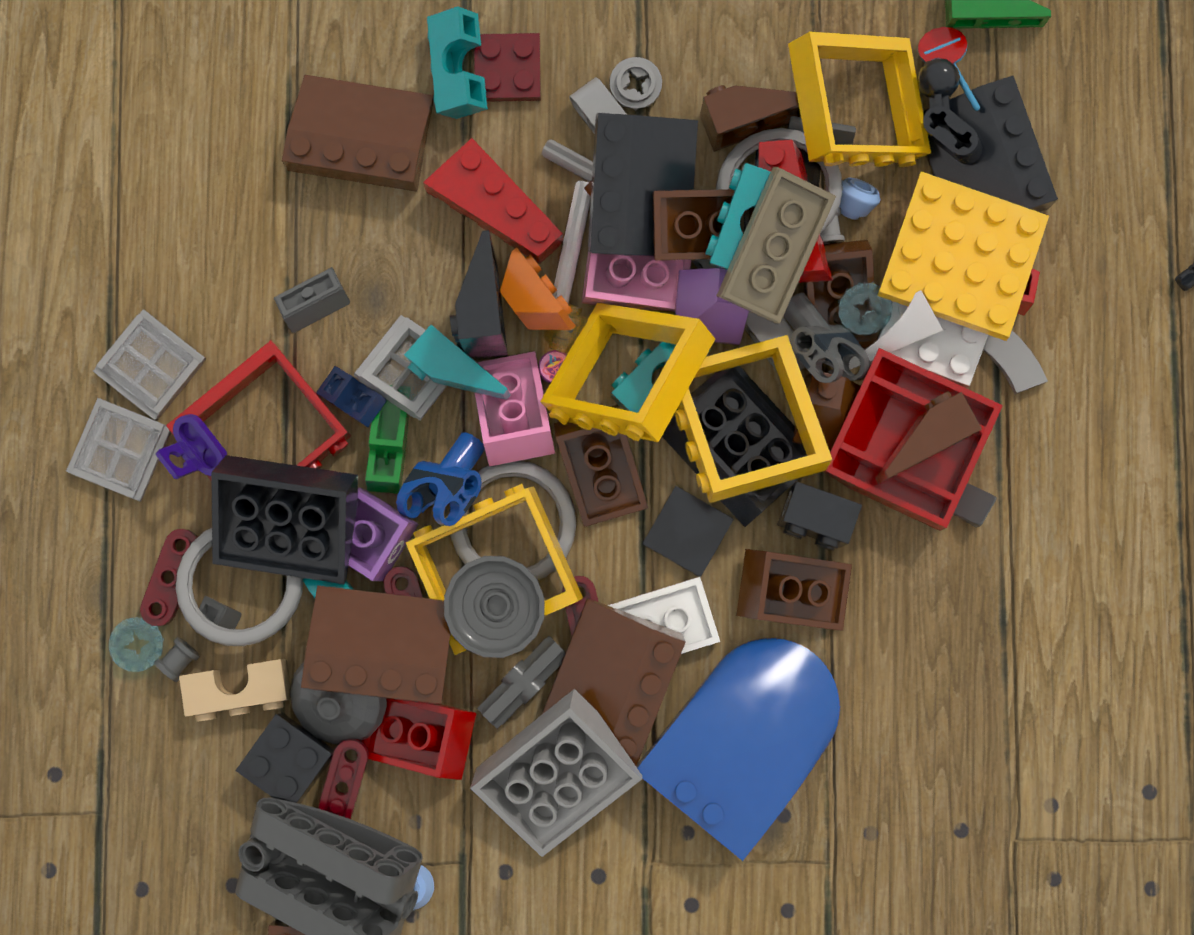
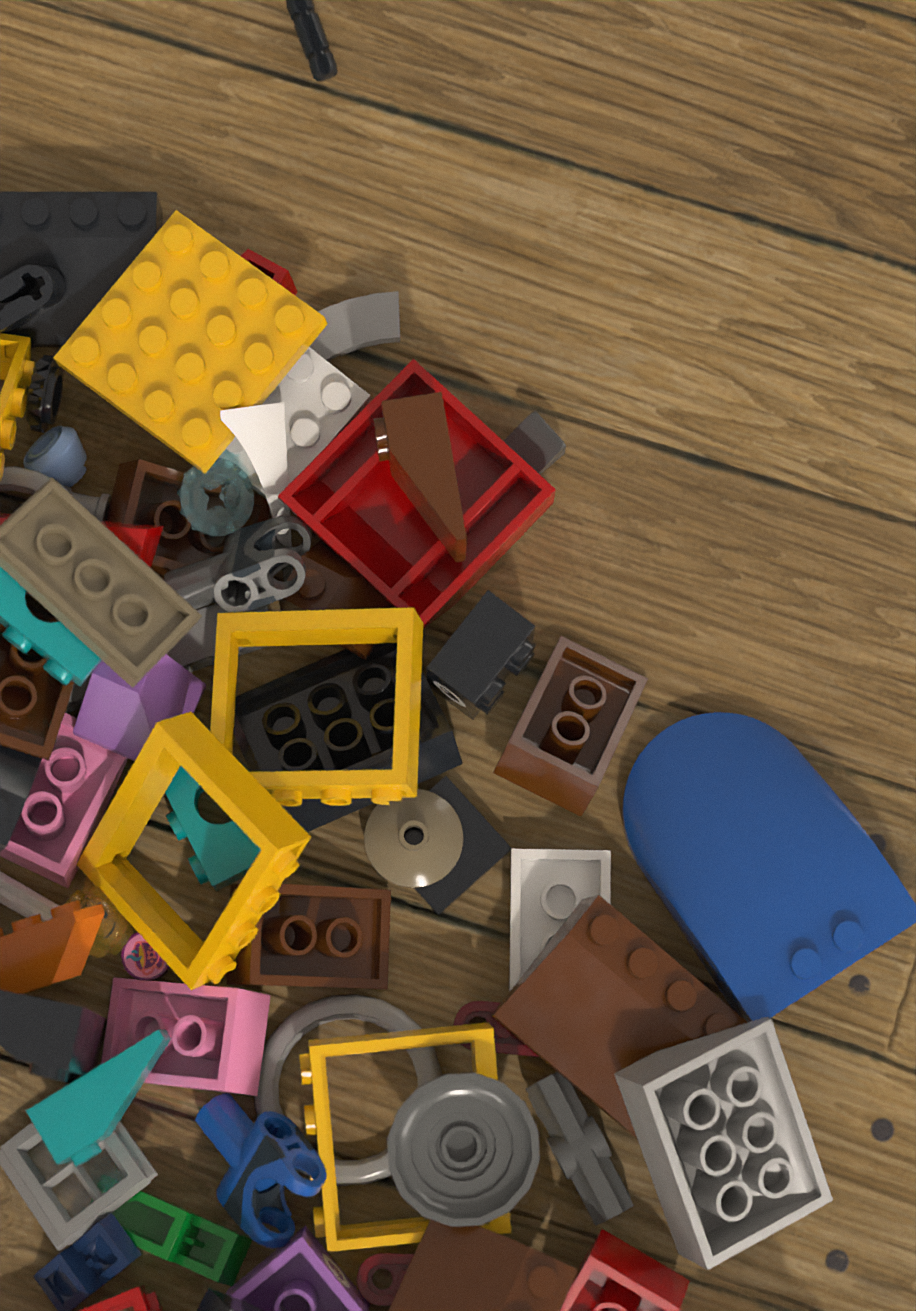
camera: 75 degrees left, 5 degrees down
none -> black gear [26,355,63,433]
none -> dark tan dish [364,789,463,888]

